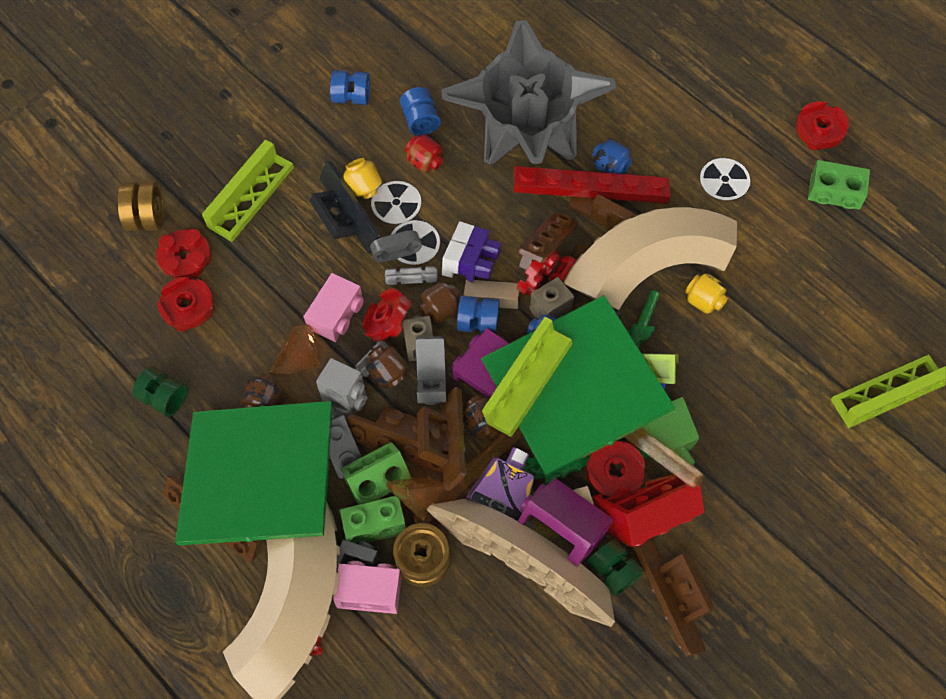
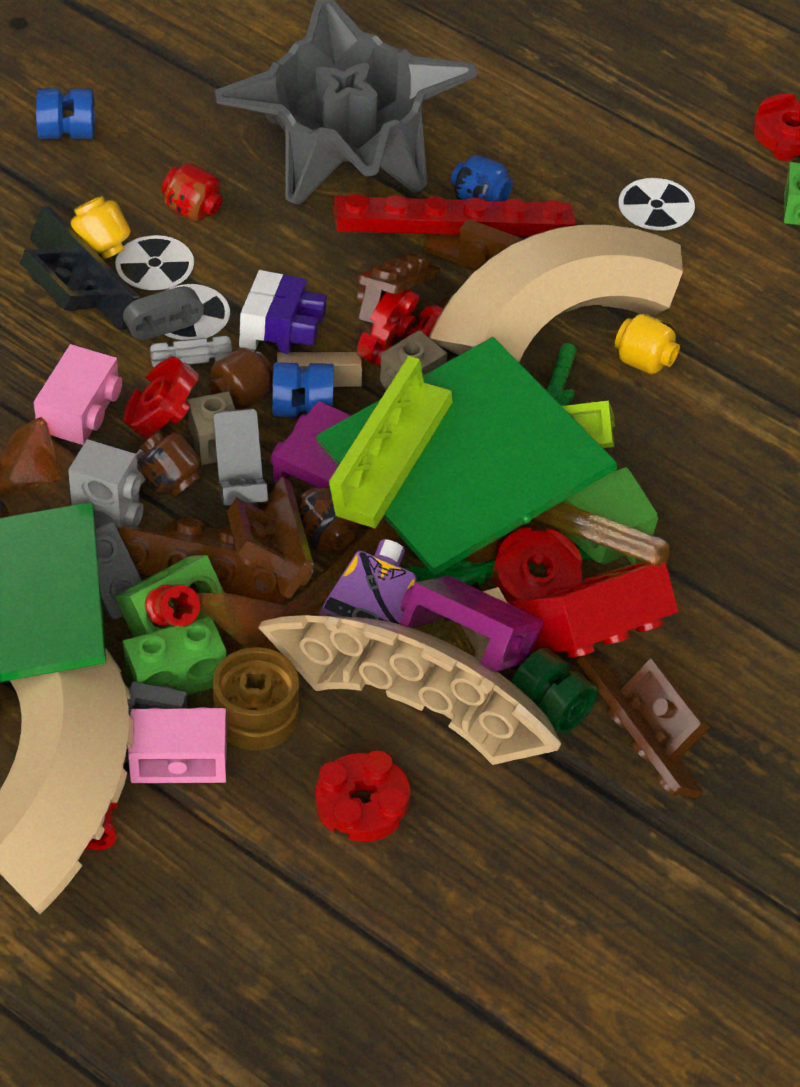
camera: 10 degrees left, 15 degrees down
blue wheel [400,87,441,136] -> none
none -> red bush [144,585,200,627]
none -> red plate [315,750,410,842]

